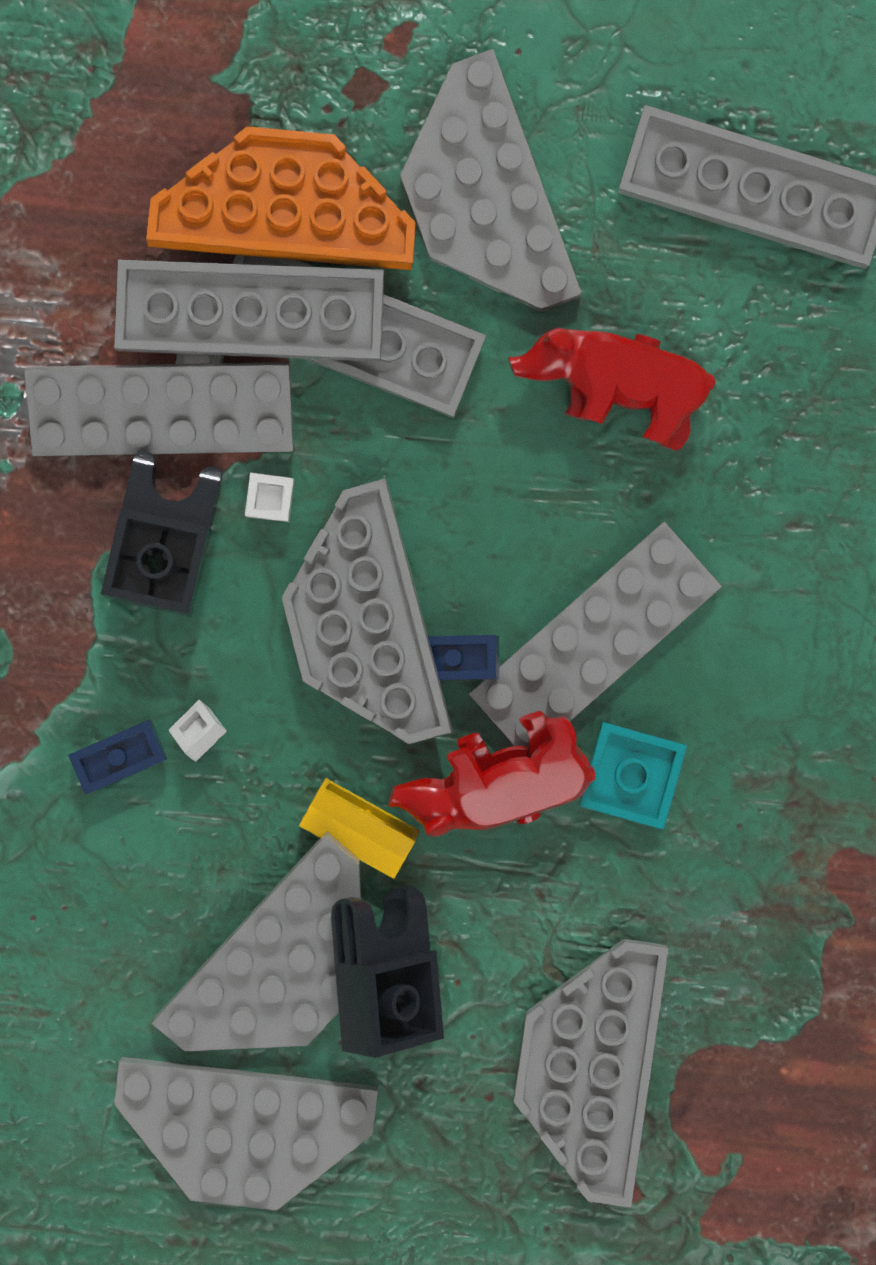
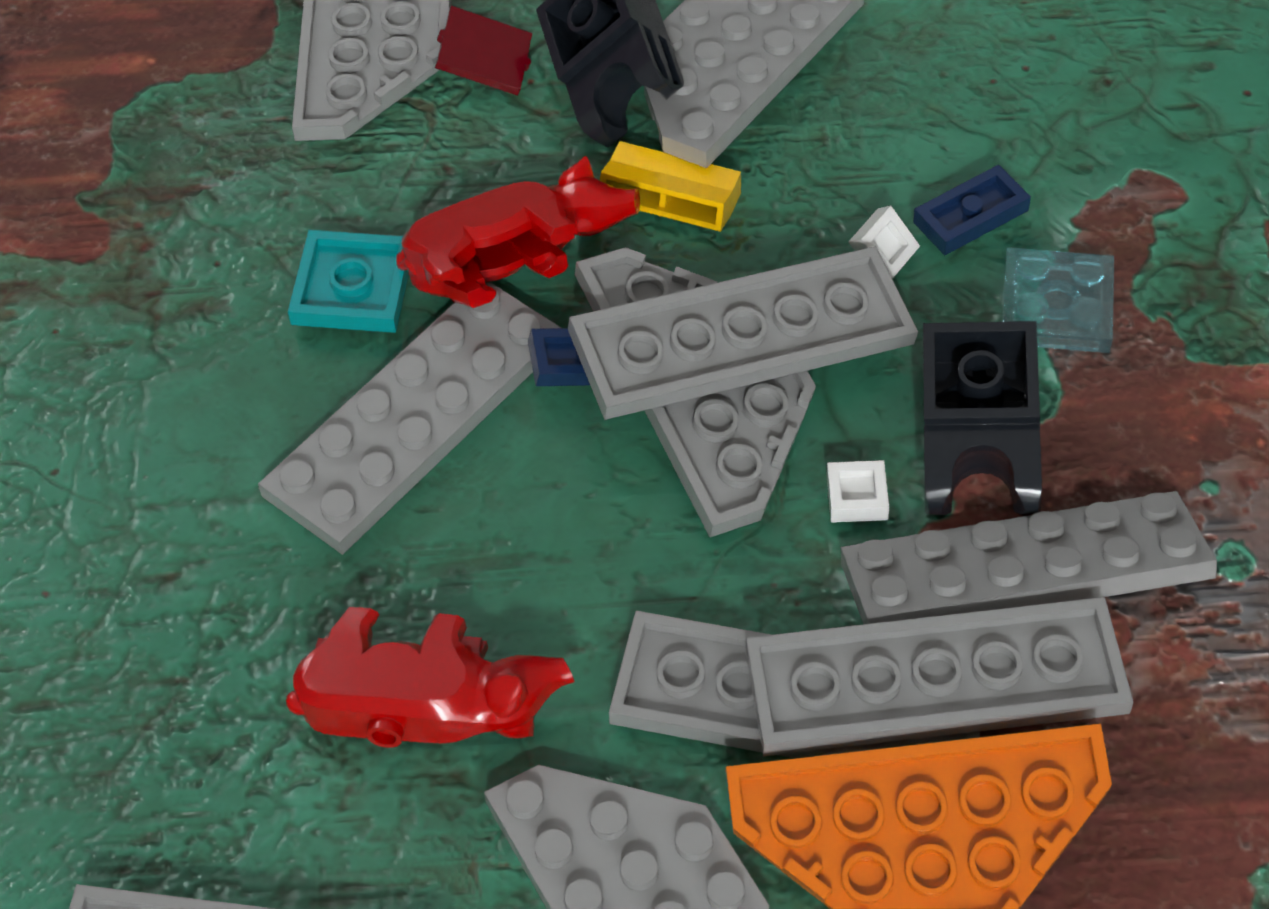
camera: 170 degrees right, 35 degrees down
none -> dark red piece [435,5,532,96]
none -> light grey plate [568,246,918,420]
none -> clear light blue plate [1002,247,1114,353]

